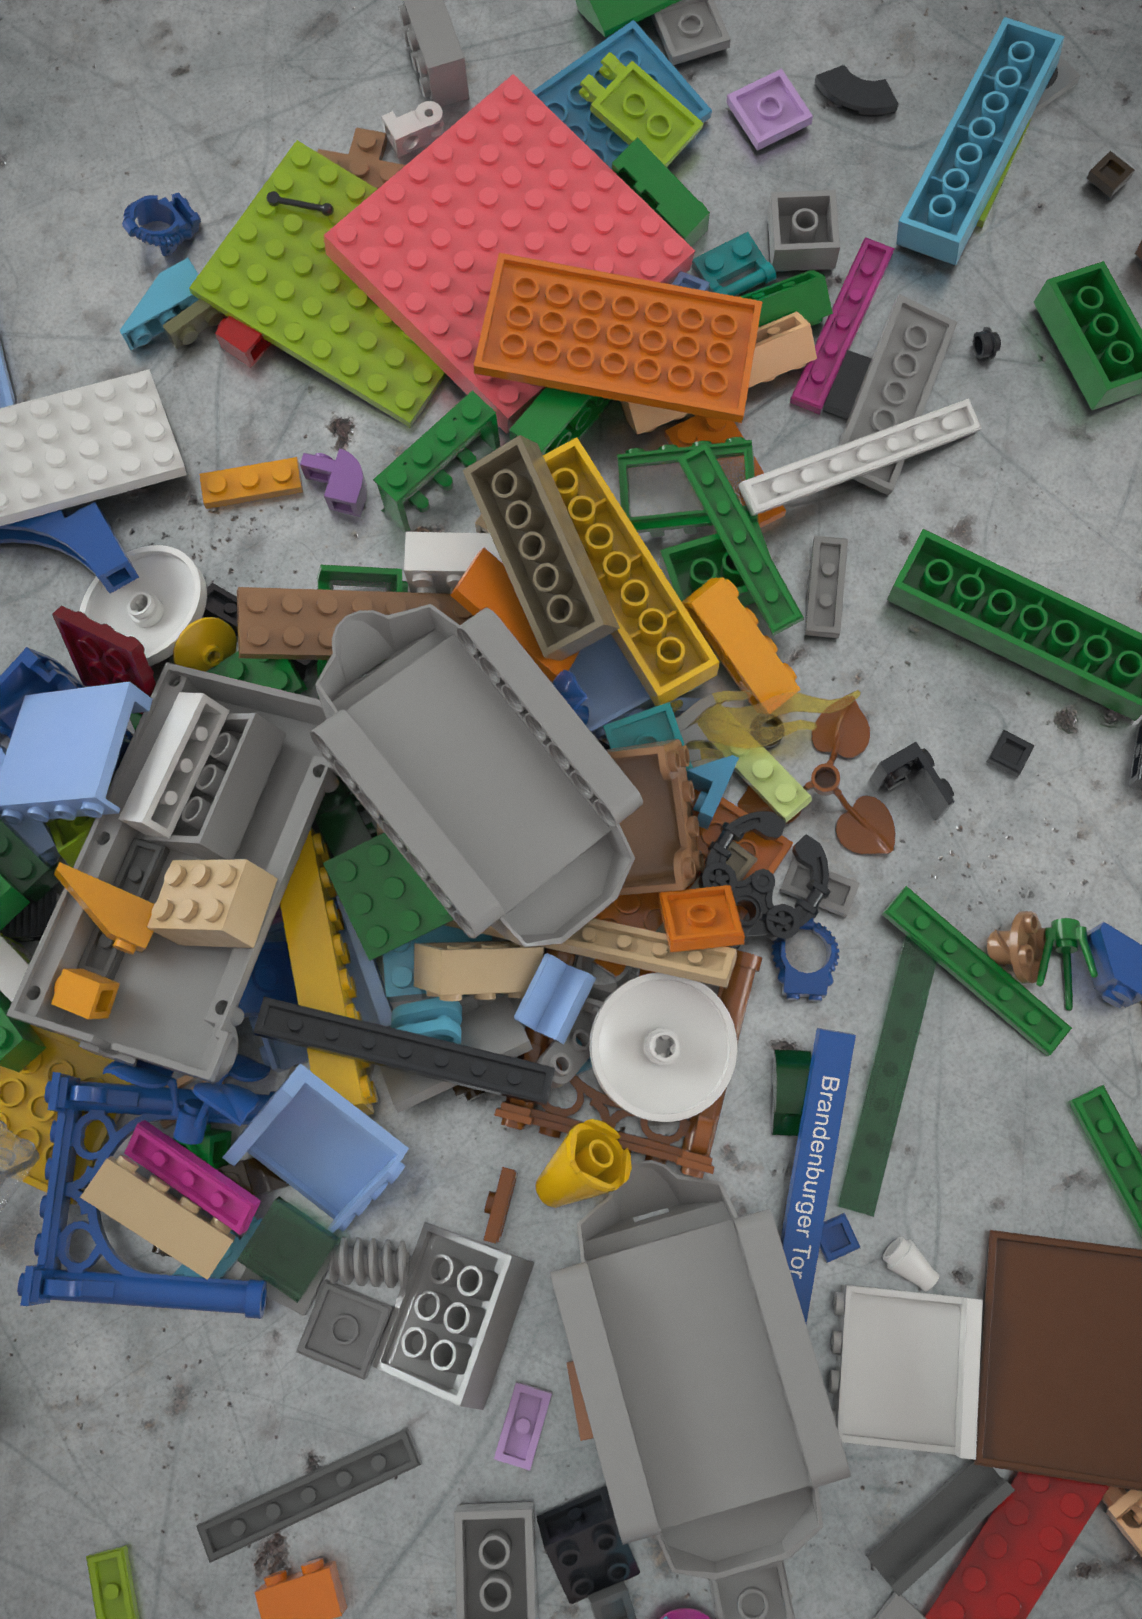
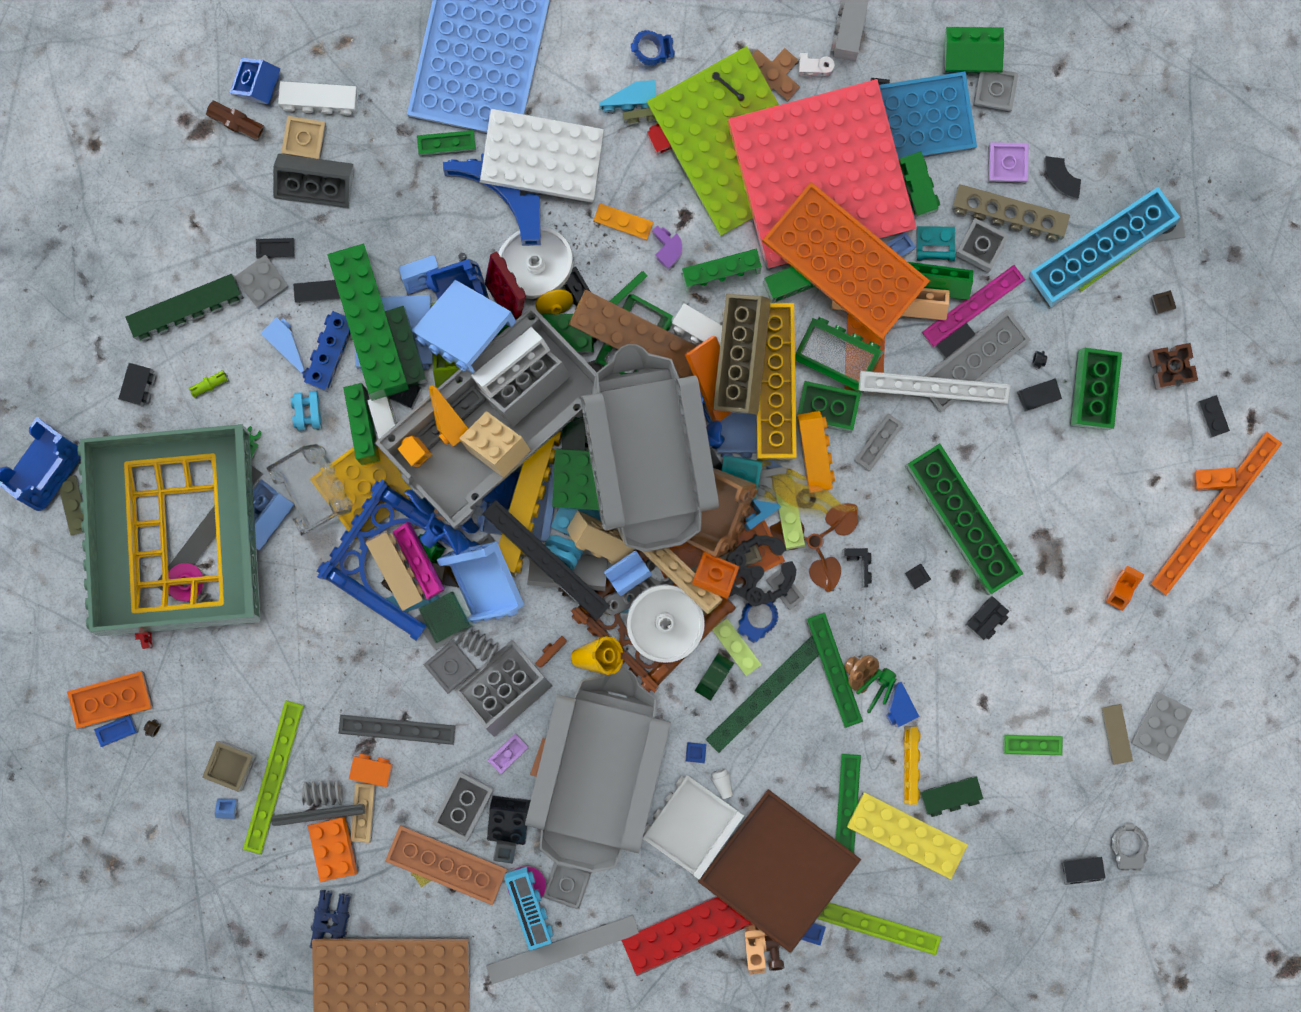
camera: 30 degrees right, 10 degrees up
lime tile [578,52,704,167] -> none
green tile [677,442,804,636] -> none
blue tile [781,1028,856,1324] -> none
dark grey fence [866,1459,1015,1596] -> none
none -> green tile [609,271,648,305]
none -> yellowish green plate [712,619,761,676]
none -> dark tan brick [952,184,1070,241]
none -> black piece [1017,378,1062,412]

